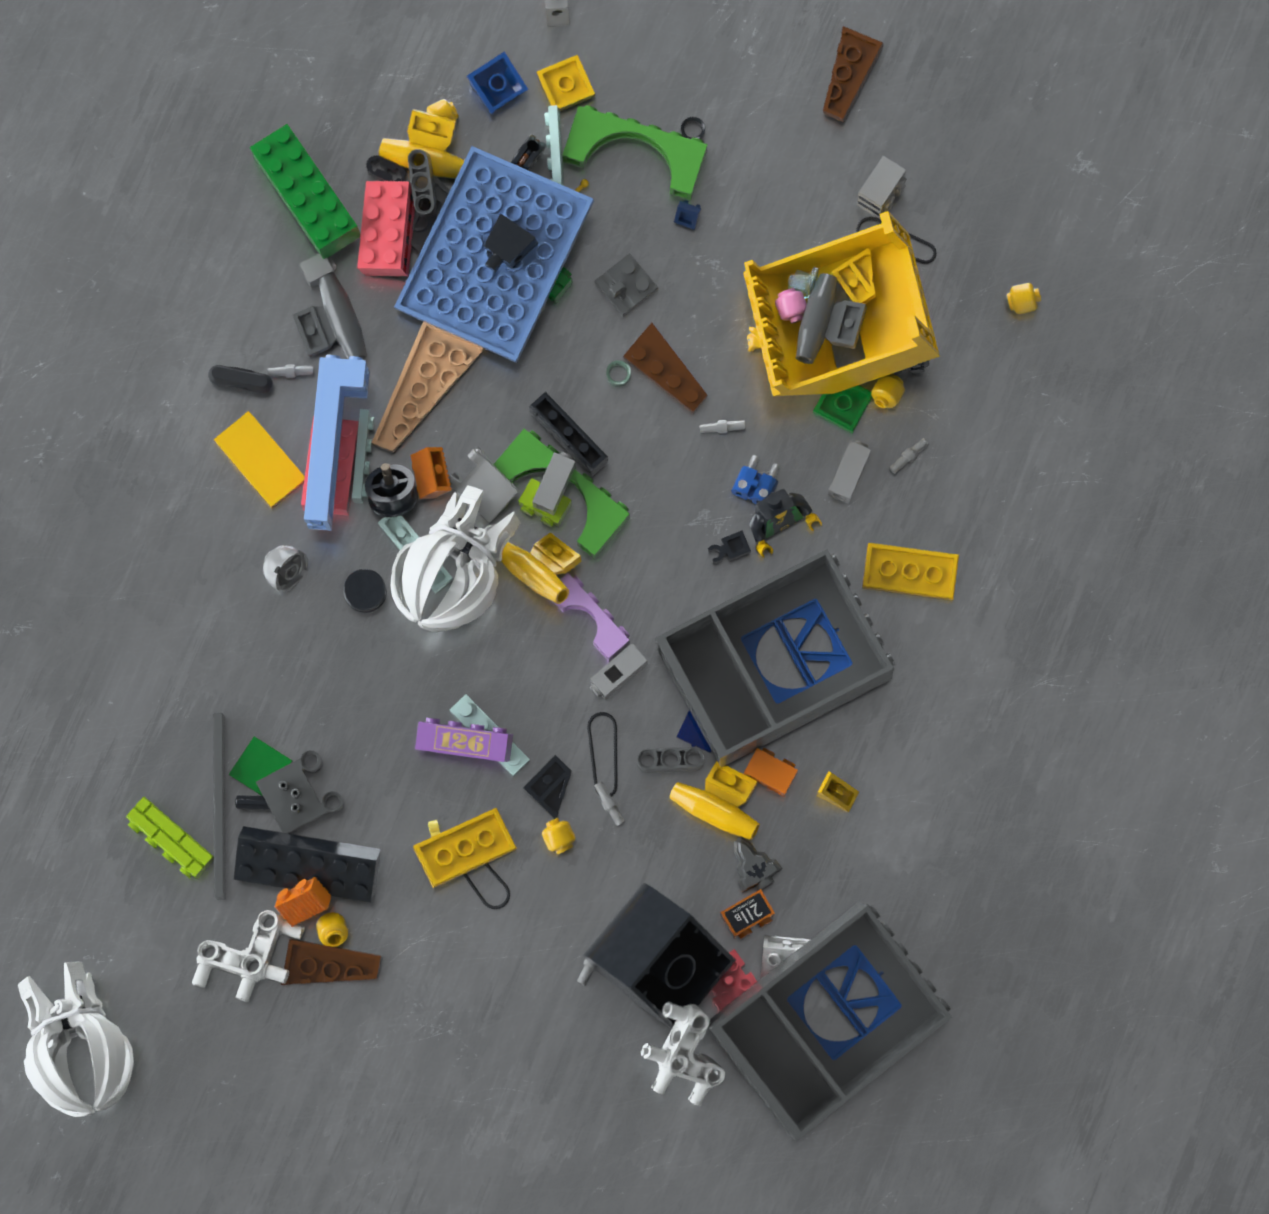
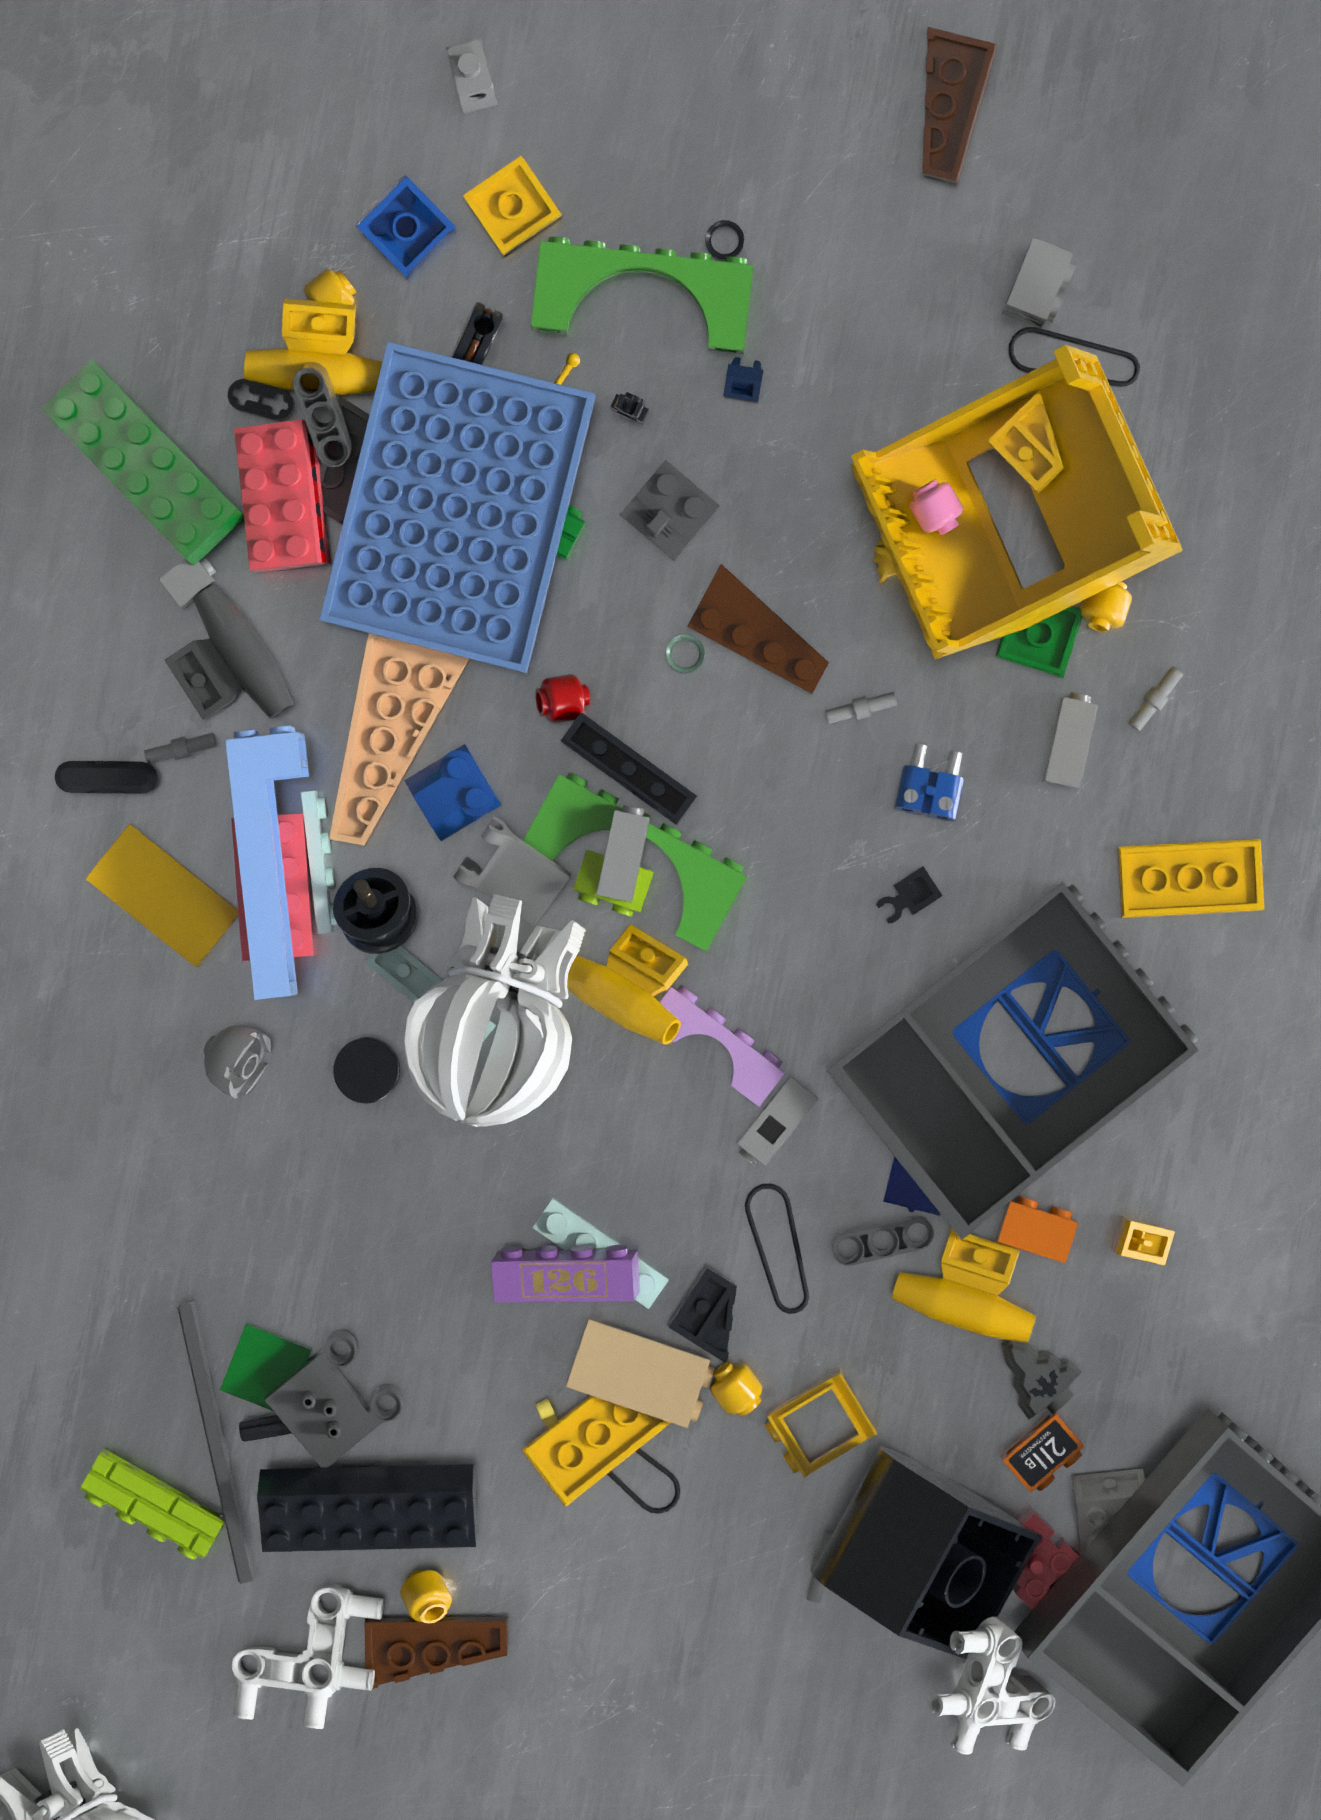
camera: 10 degrees left, 10 degrees up
orange brick [275,877,331,927] -> none
orange brick [410,447,452,499] -> none
black torso [484,214,538,272] -> none
light aqua plate [545,105,564,186] -> none
light grey bar [594,781,625,826] -> none
black torso [750,489,822,558] -> none
clear light blue panel [788,267,818,299] -> none
dark grey plate [796,273,867,364] -> none
yellow head [1007,283,1042,314] -> none
none -> blue slope [404,744,501,841]
none -> red head [535,674,590,723]
none -> tan panel [566,1318,715,1428]
none -> black plate [610,392,649,425]
none -> yellow window [765,1369,877,1478]

